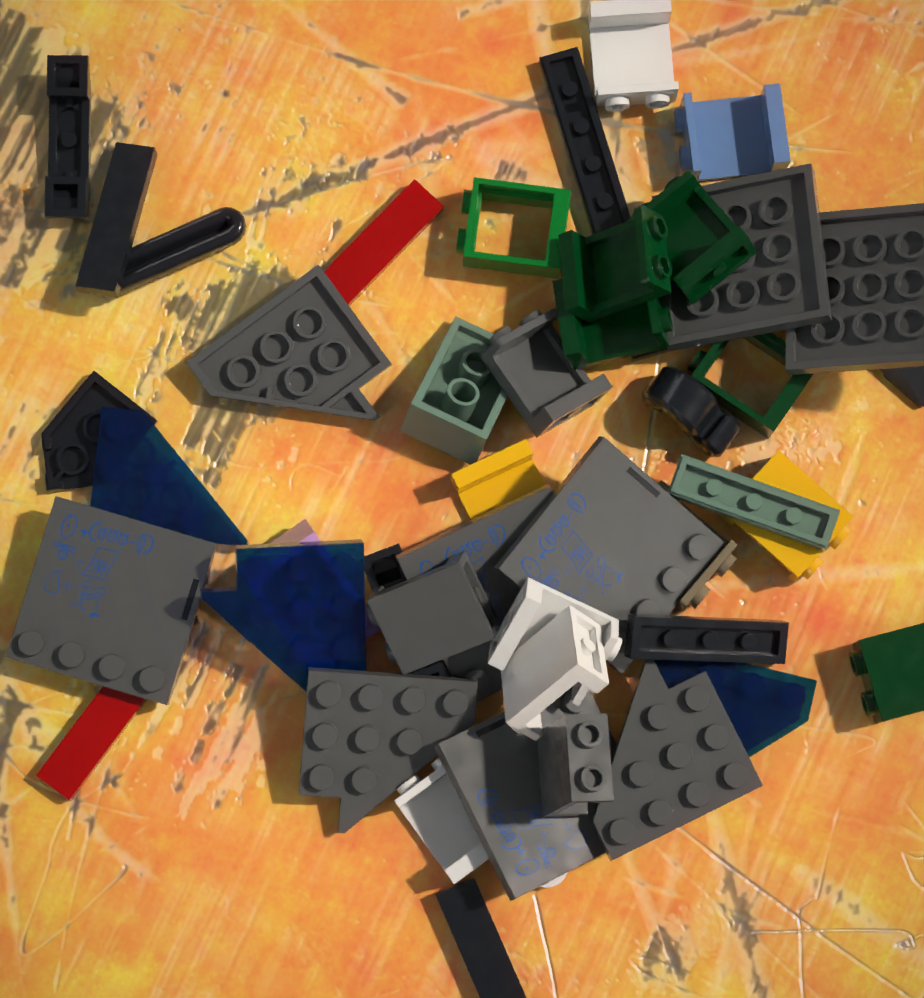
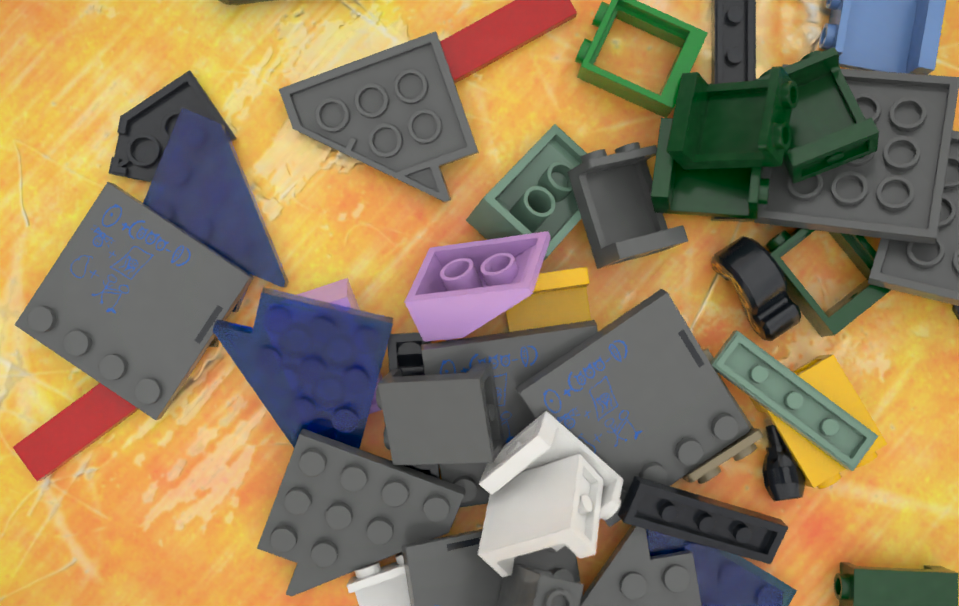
camera: 15 degrees right, 5 degrees up
none -> lavender slope [405,231,551,342]
none -> black piece [762,425,805,501]

